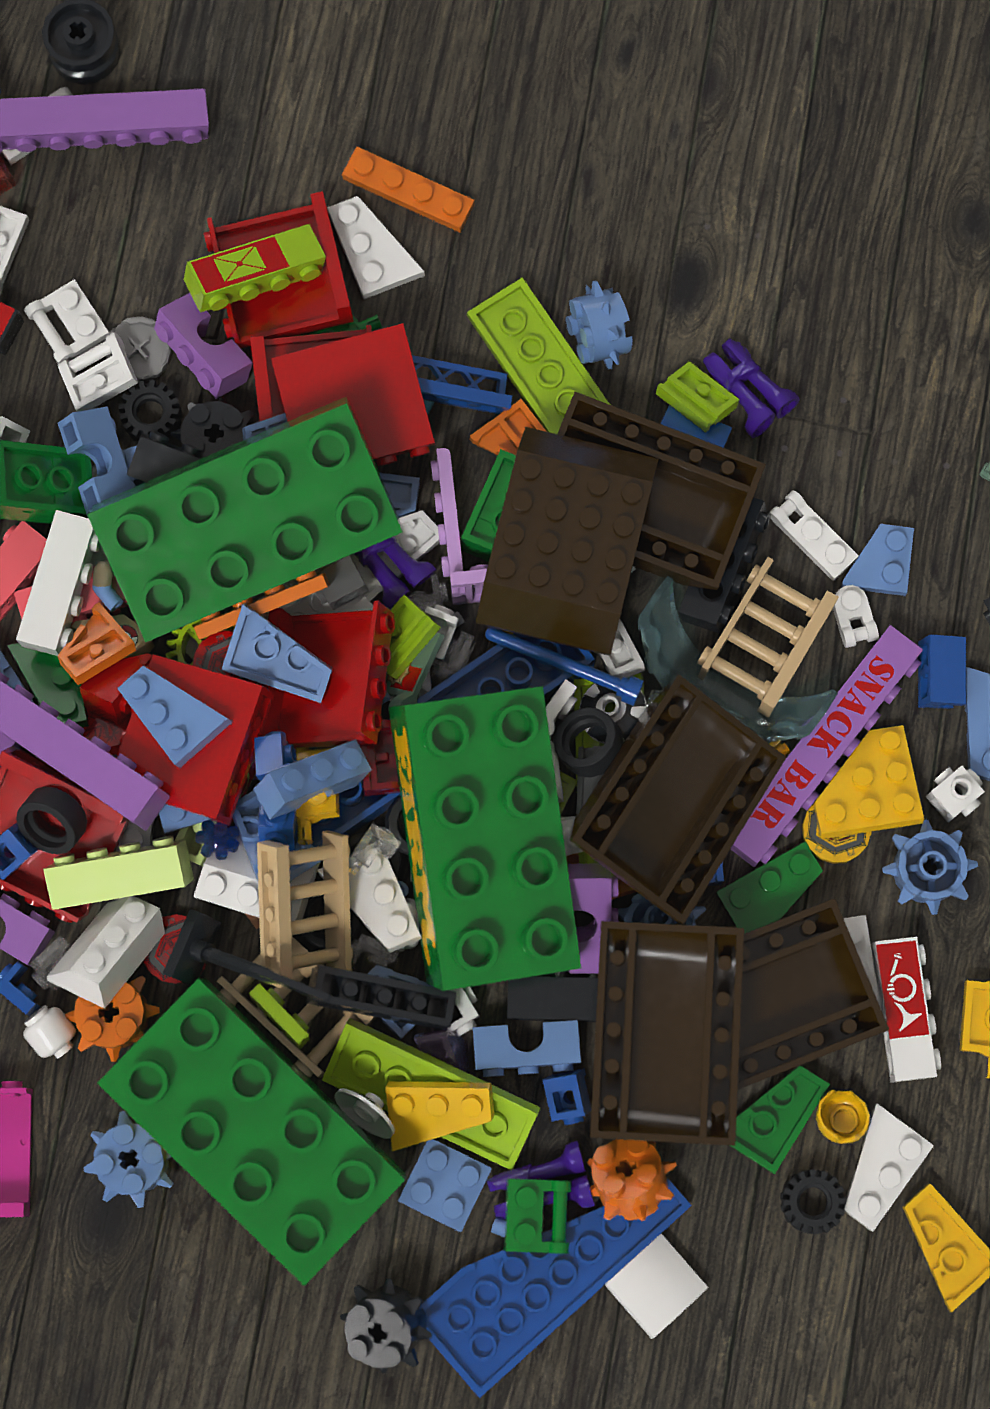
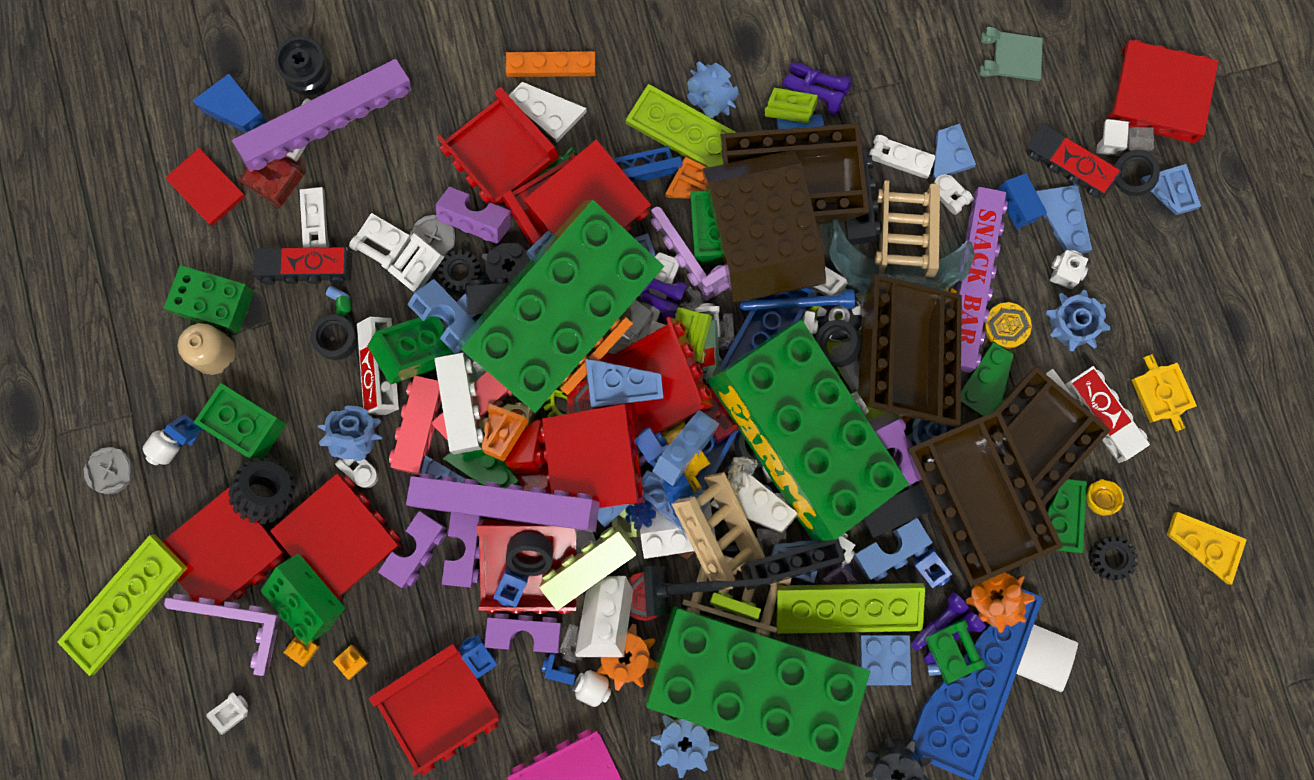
camera: 25 degrees left, 0 degrees up
arm [92,559,124,612] -> none
medium blue wing [117,666,232,768] -> none
lime brick [184,224,326,313] -> none
white dish [335,1089,395,1138] -> none
yellow wing [385,1081,494,1151] -> none
yellow plate [814,725,924,839] -> none
white wing [844,1103,934,1232] -> none

